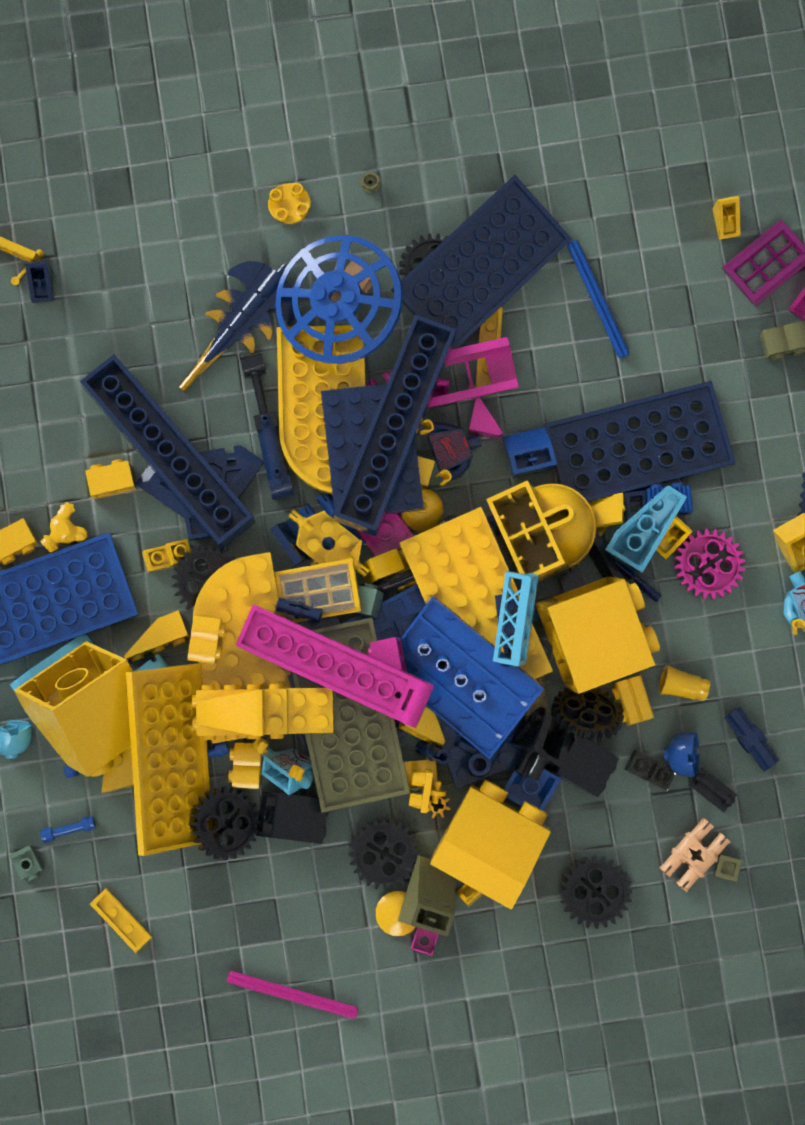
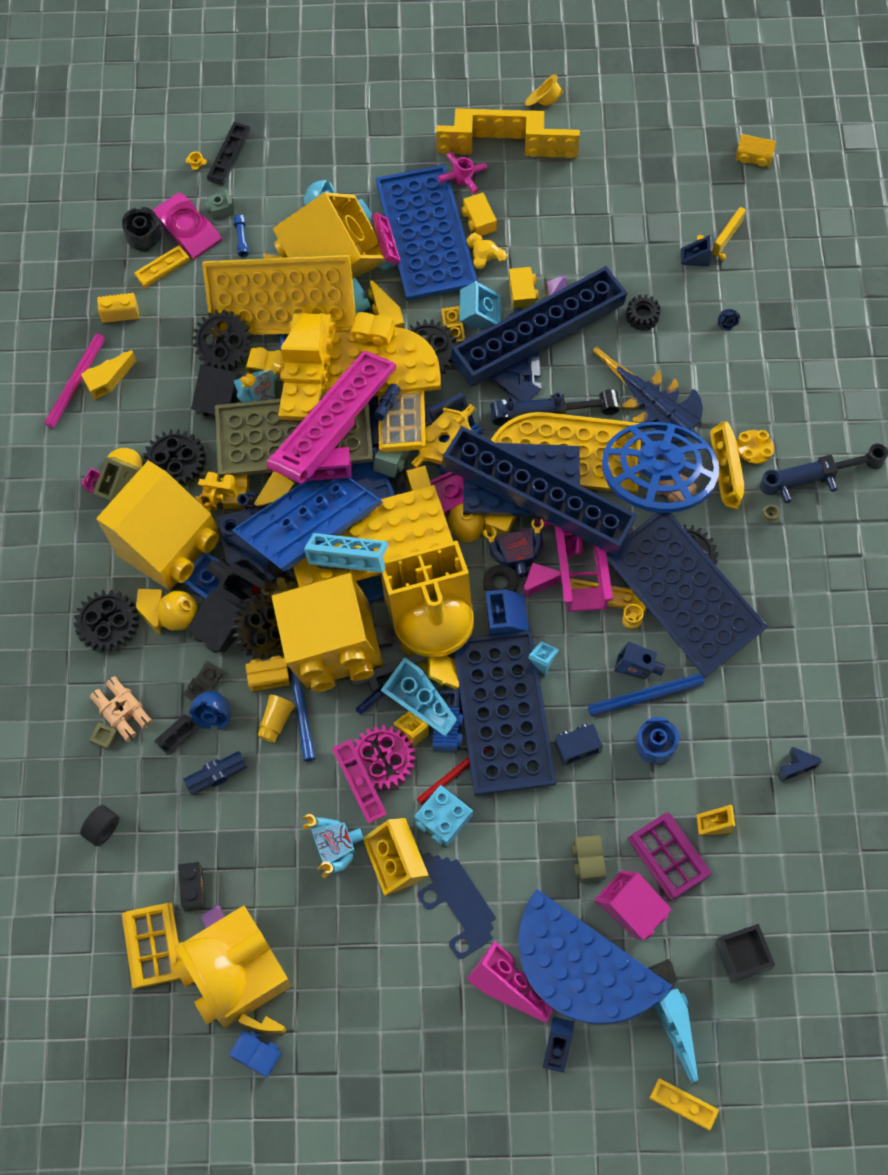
camera: 105 degrees right, 15 degrees down
none -> yellow slope [81,350,136,400]
none -> yellow brick [97,292,139,323]
none -> black brick [122,207,162,252]
none -> yellow slope [136,589,164,634]
none -> dark pink slope [153,192,222,260]
none -> yellow cylinder [157,590,198,631]
none -> blue piece [289,668,316,762]
none -> dark pink hinge [332,739,387,823]
none -> dark pink tile [371,212,400,265]
none -> medium azure brick [414,785,473,847]
none -> red piece [416,748,491,805]
none -> medium azure slope [460,281,502,328]
none -> black tyre [483,564,518,592]
none -> medium azure slope [528,641,559,676]
none -> medium lavender slope [546,275,567,296]
none -> dark blue brick [554,724,603,766]
none -> dark blue torso [614,641,665,679]
none -> yellow wheel [622,604,644,630]
none -> black tyre [626,294,661,331]
none -> blue brick [636,717,679,764]
none -> yellow brick [710,421,744,509]
none -> dark blue plate [718,309,740,330]
none -> dark blue piece [760,443,888,503]
none -> dark blue slope [778,747,822,782]

